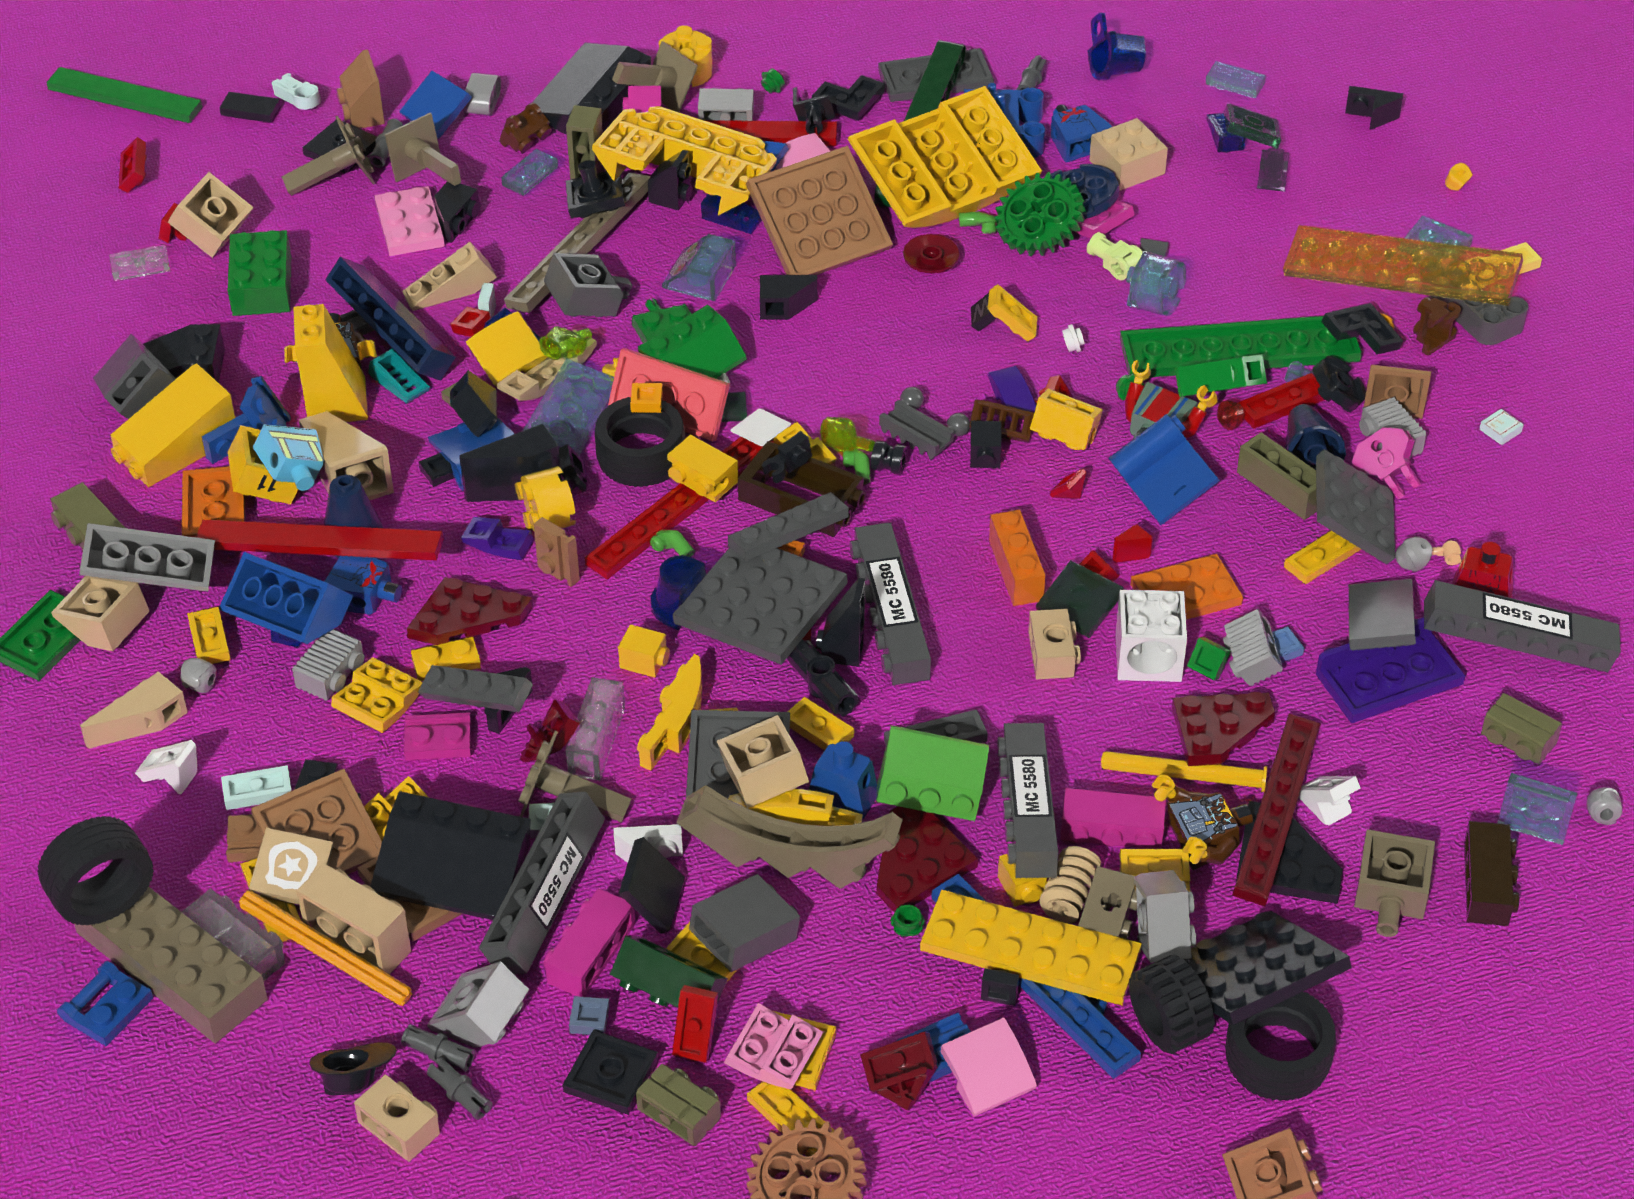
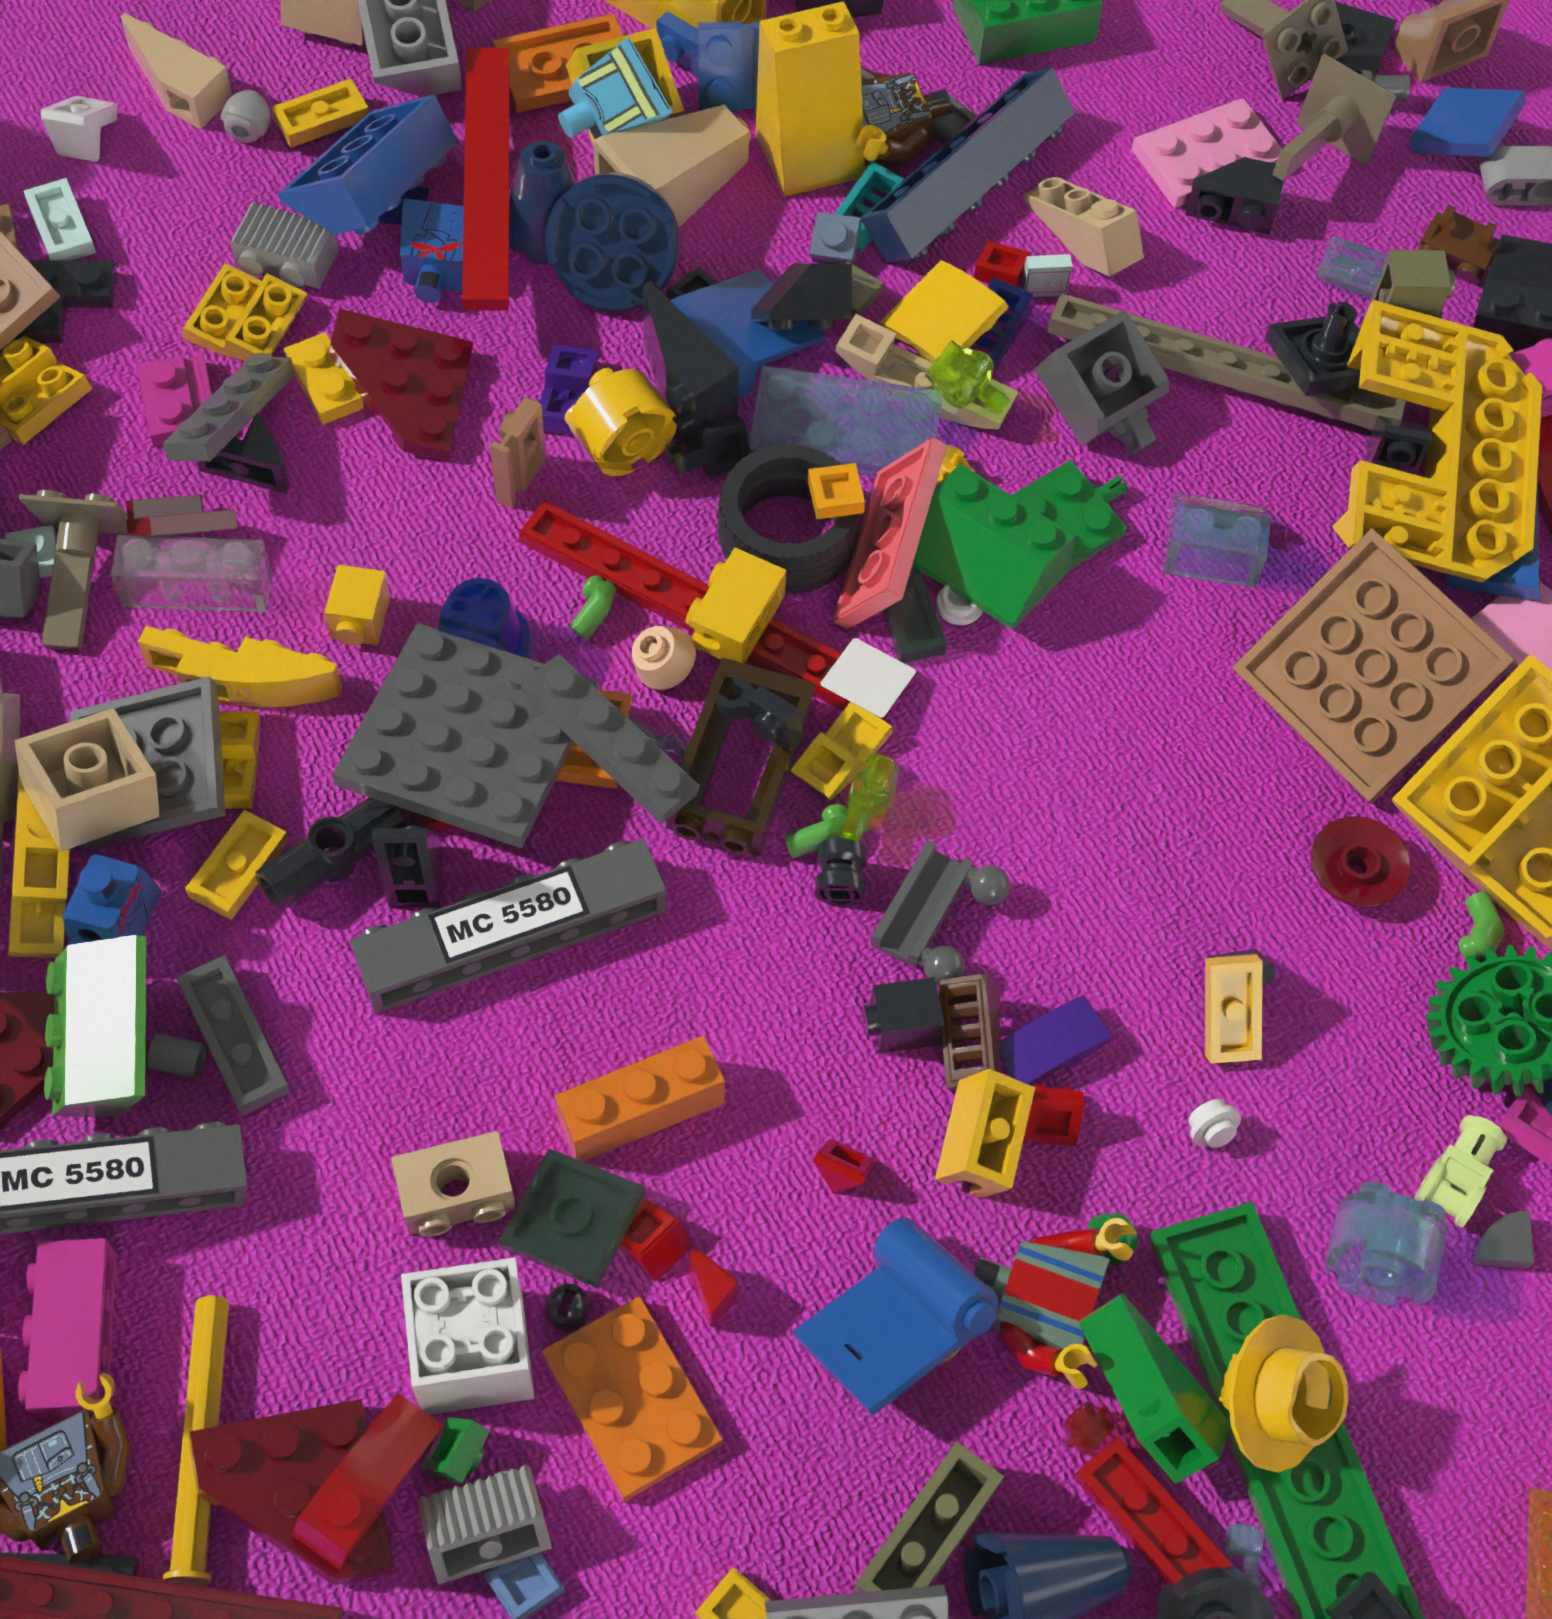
camera: 75 degrees right, 15 degrees up
black slope [760,275,817,320] -> none
none -> red slope [292,1393,444,1570]
none -> dark blue tile [545,172,681,311]
none -> light nougat cone [632,626,696,690]
none -> sand blue plate [809,212,862,265]
none -> yellow helmet [1219,1314,1348,1473]

